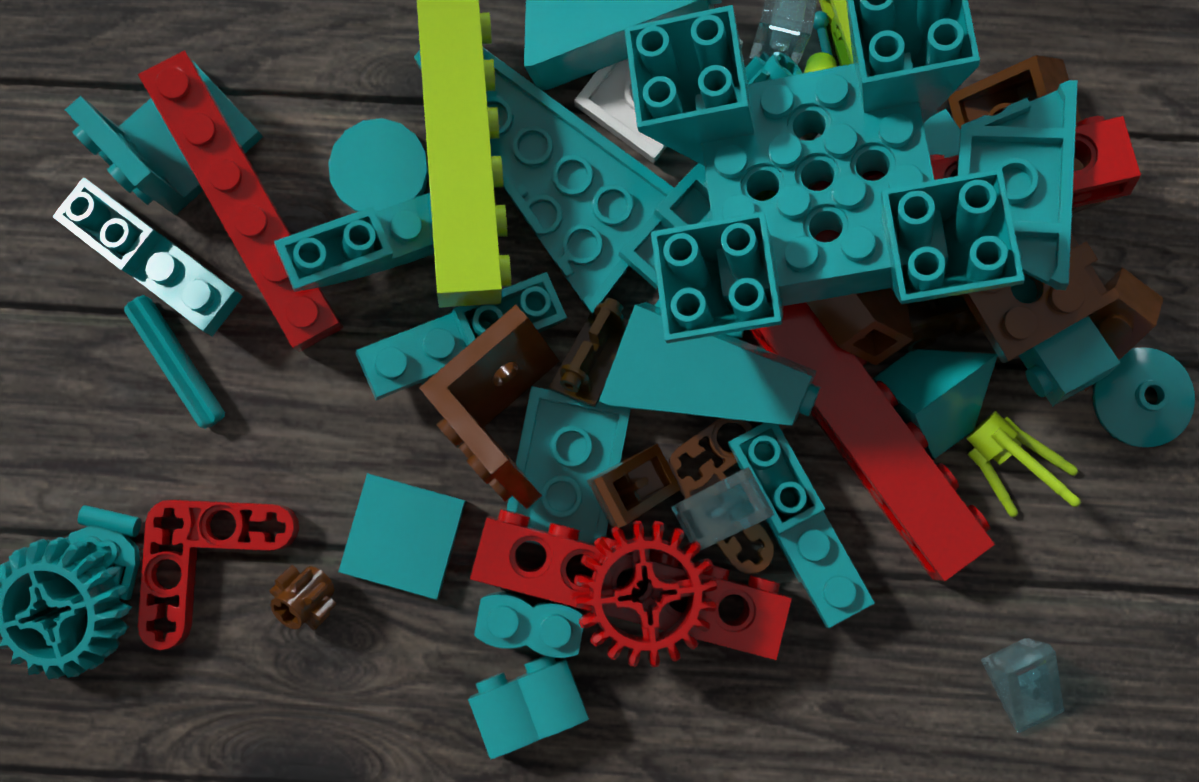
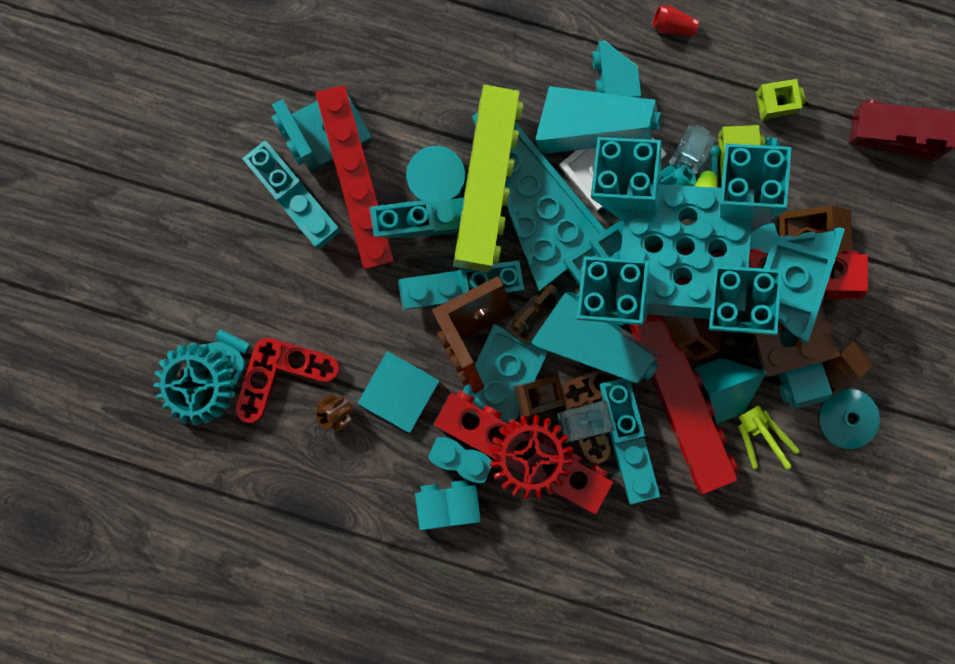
camera: 15 degrees right, 0 degrees up
teal axle [124,295,225,429] -> none
clear light blue slope [981,638,1064,734] -> none

